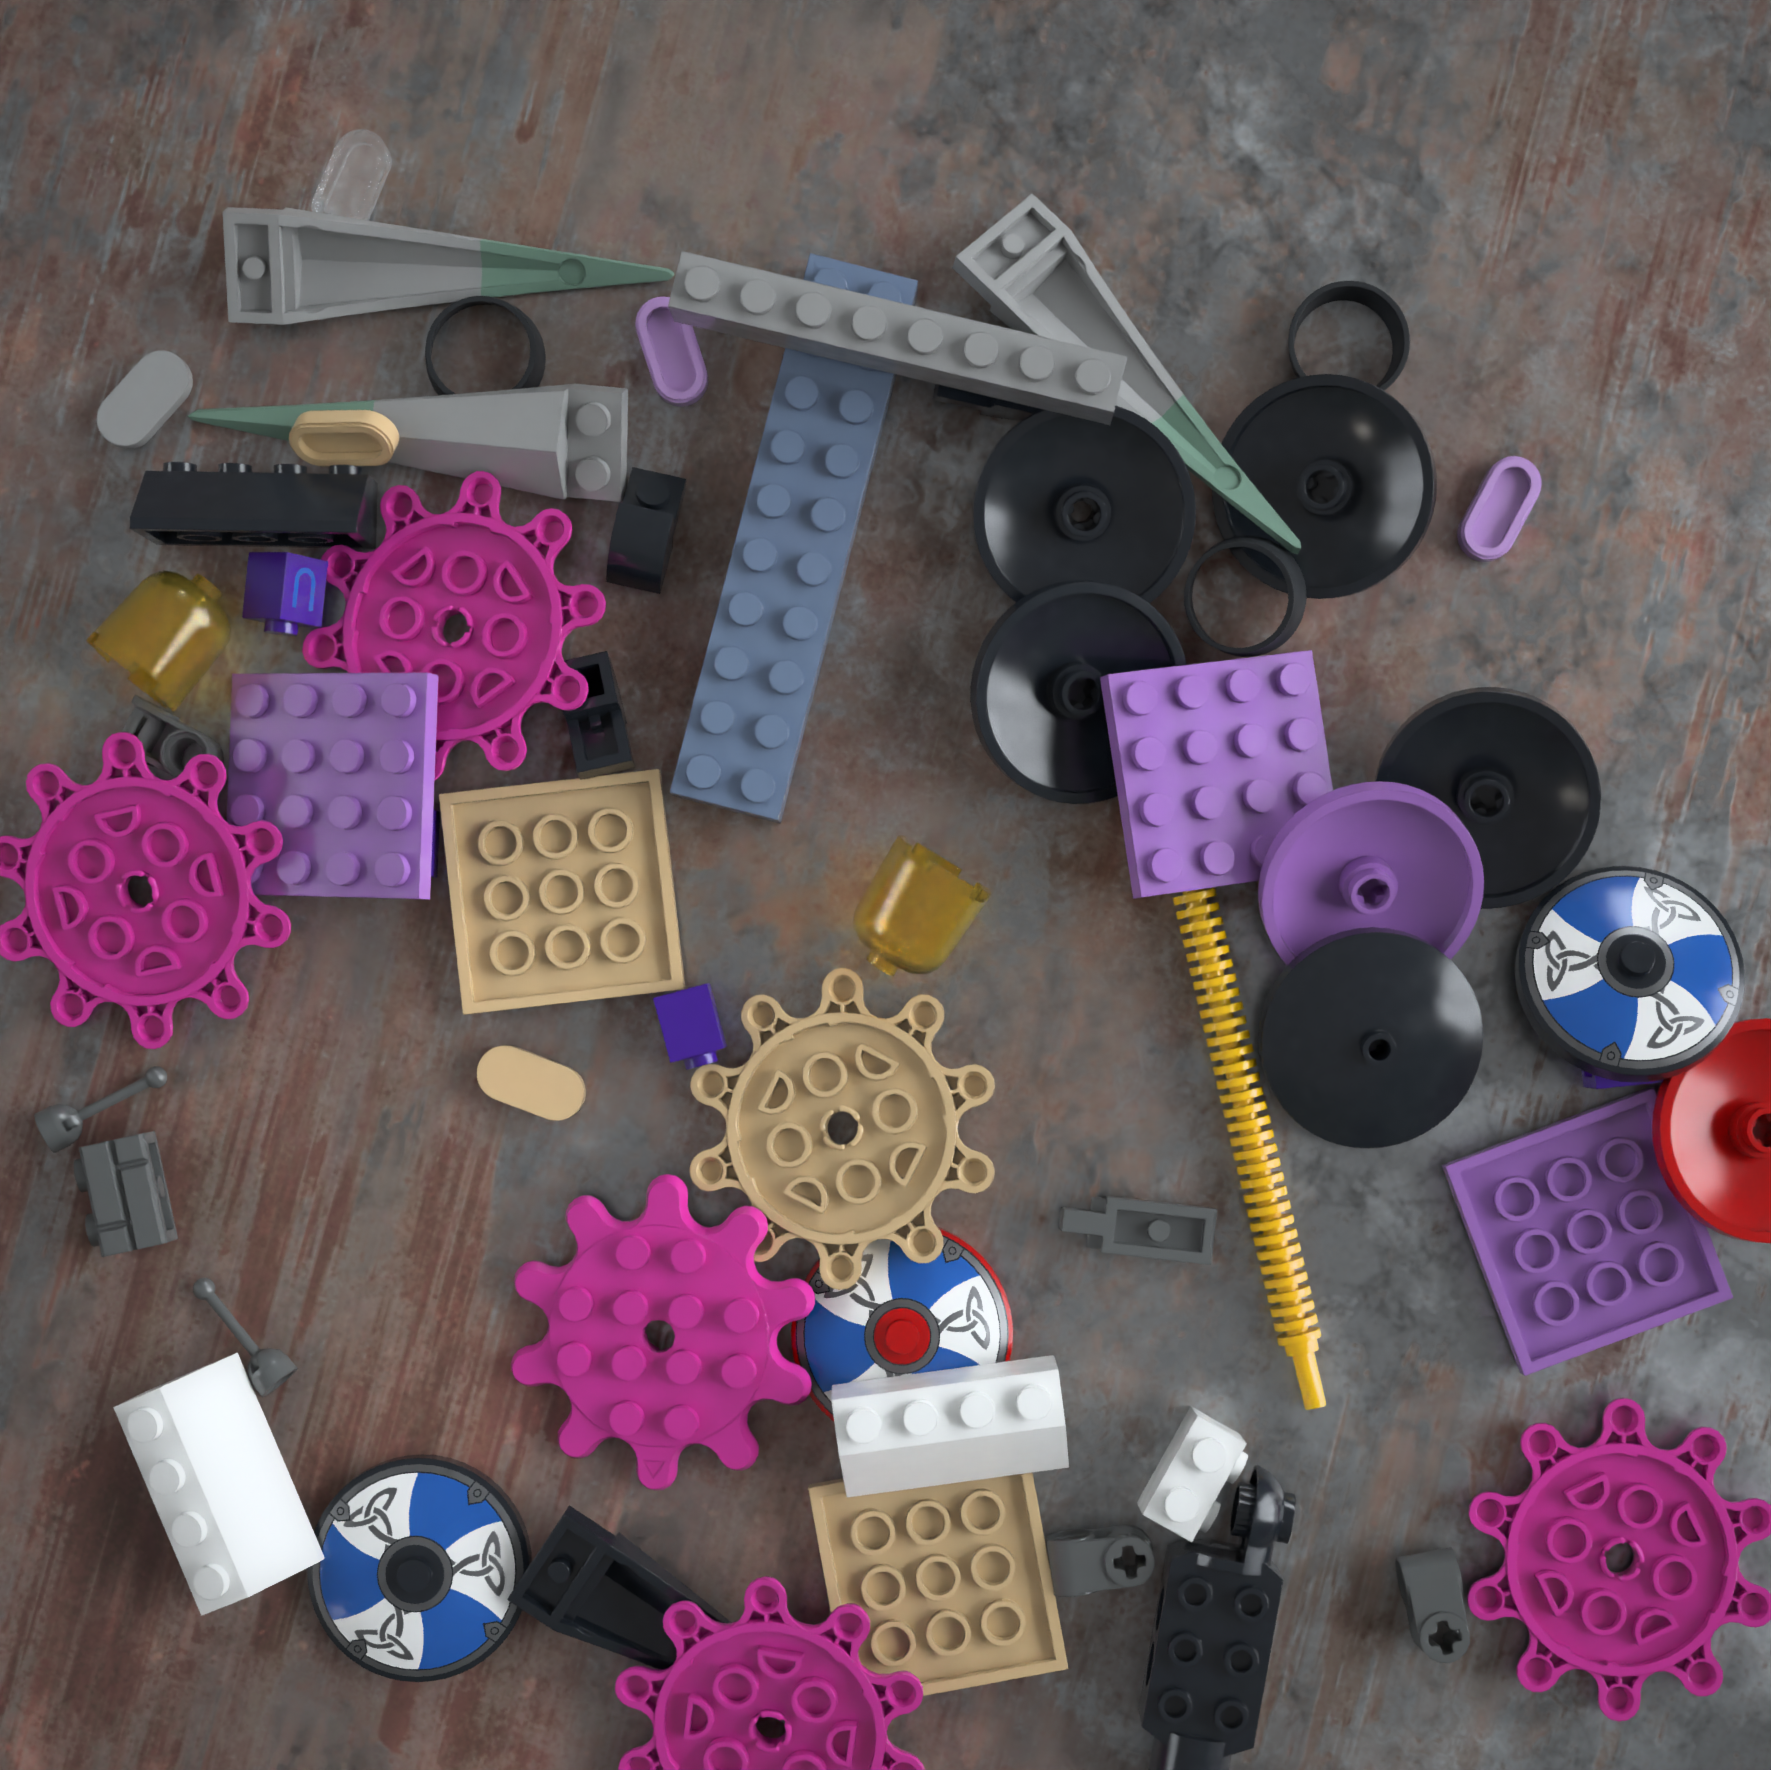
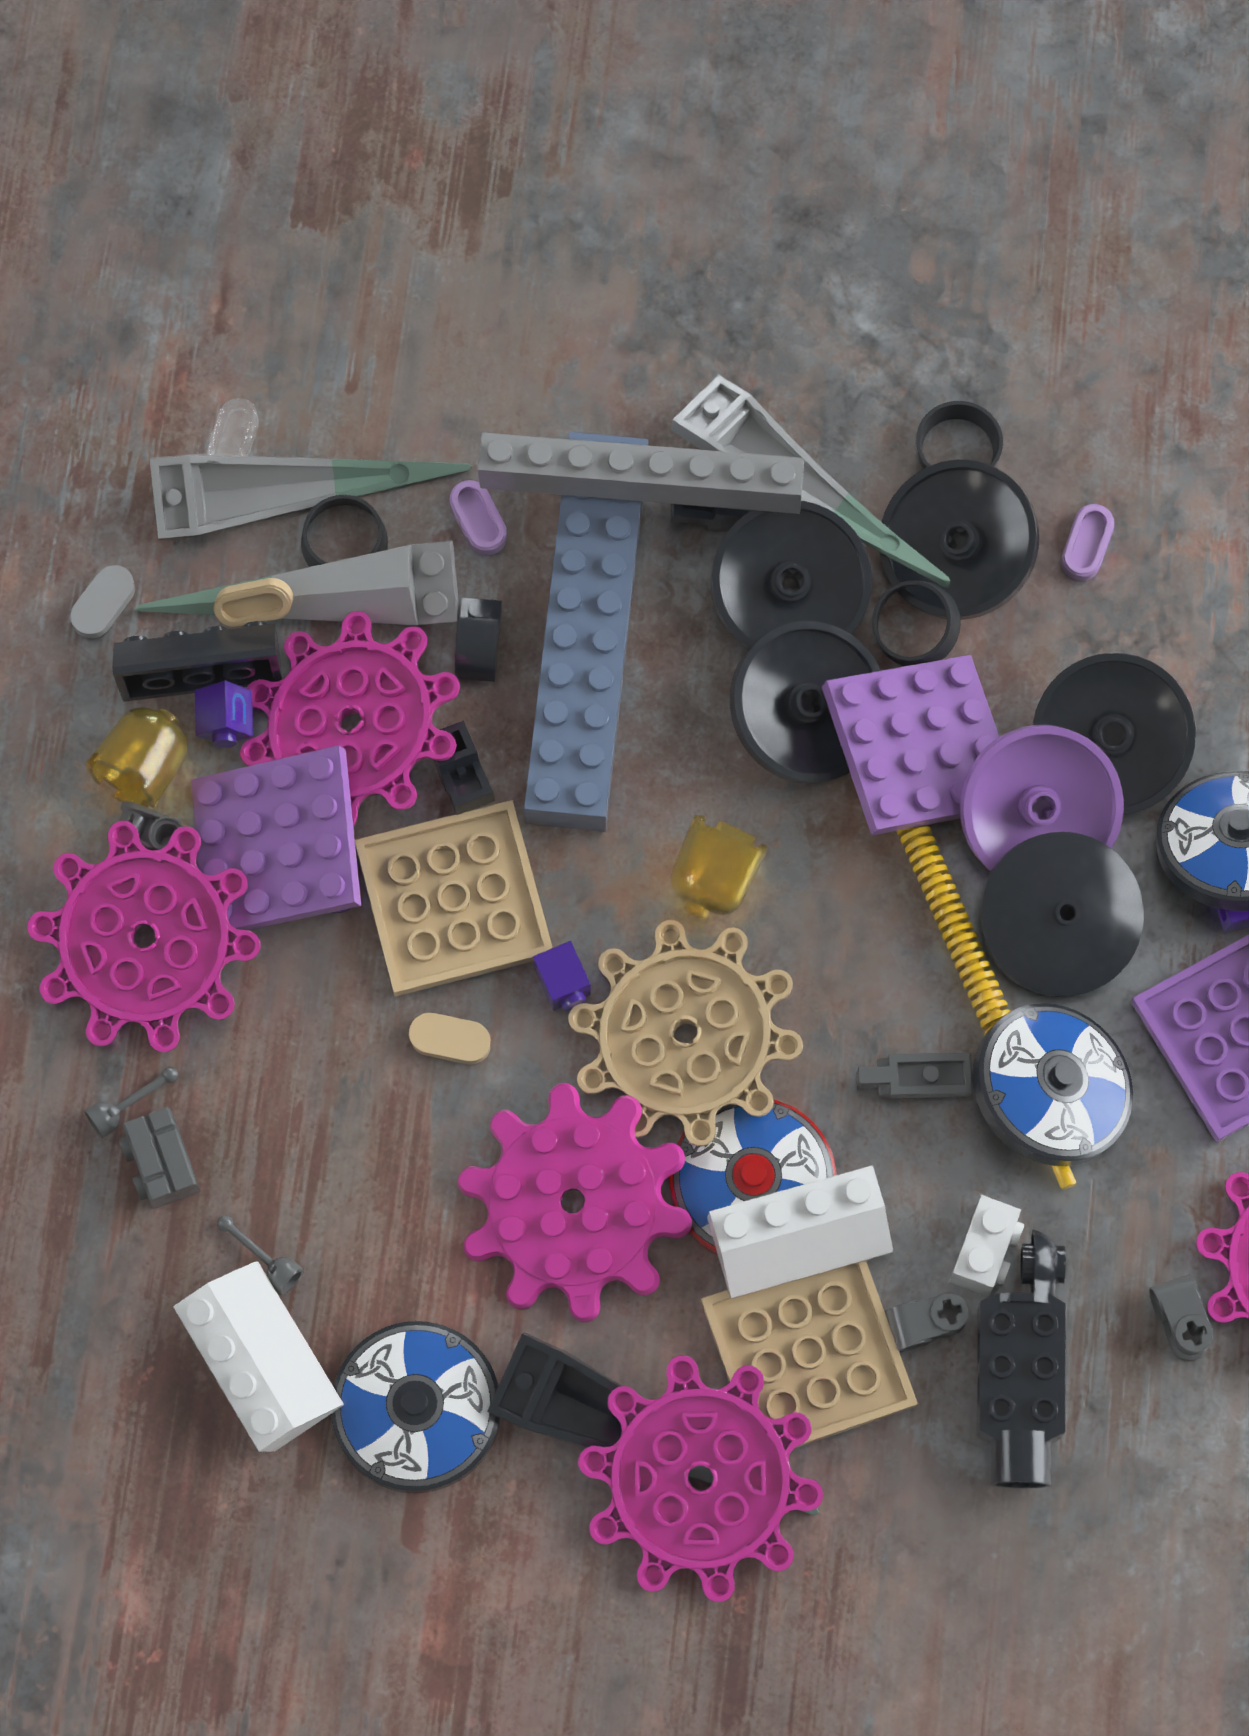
camera: 10 degrees left, 15 degrees down
none -> dish [973,1003,1133,1166]

